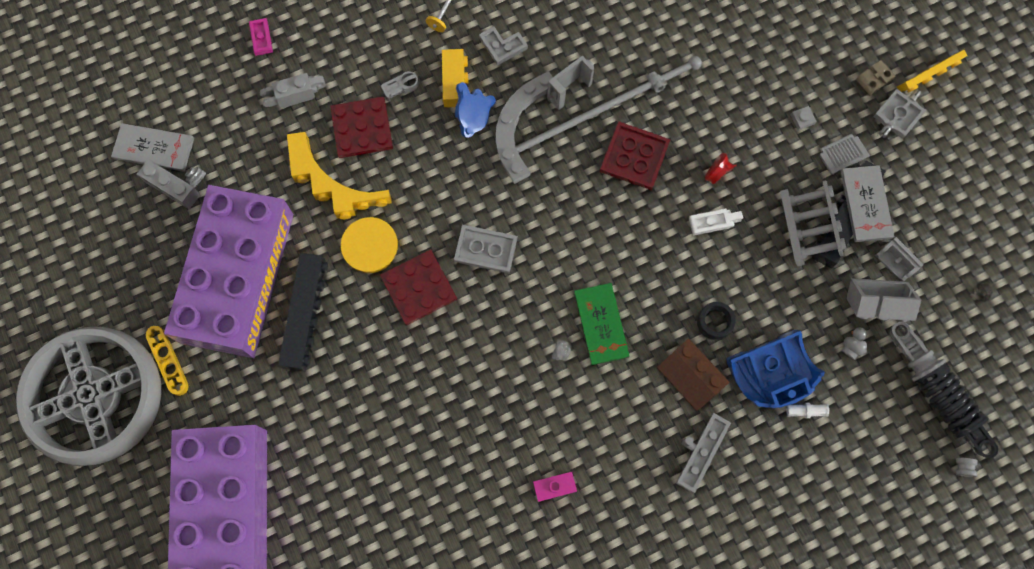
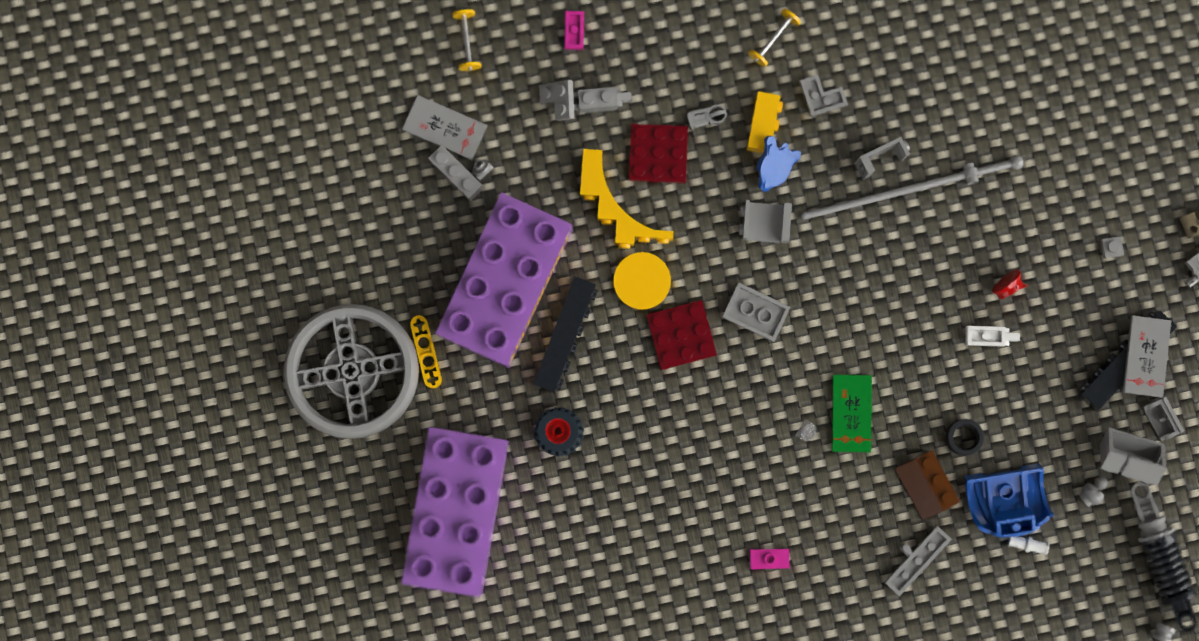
camera: 15 degrees right, 10 degrees up
light grey plate [496,71,553,184] -> none
dark red plate [600,121,671,190] -> none
light grey fence [780,180,846,266] -> none
light grey window [819,134,870,175] -> none
none -> axle [452,9,481,71]
none -> black wheel [534,407,584,457]
none -> light grey plate [539,80,574,121]
none -> light grey panel [739,200,792,244]

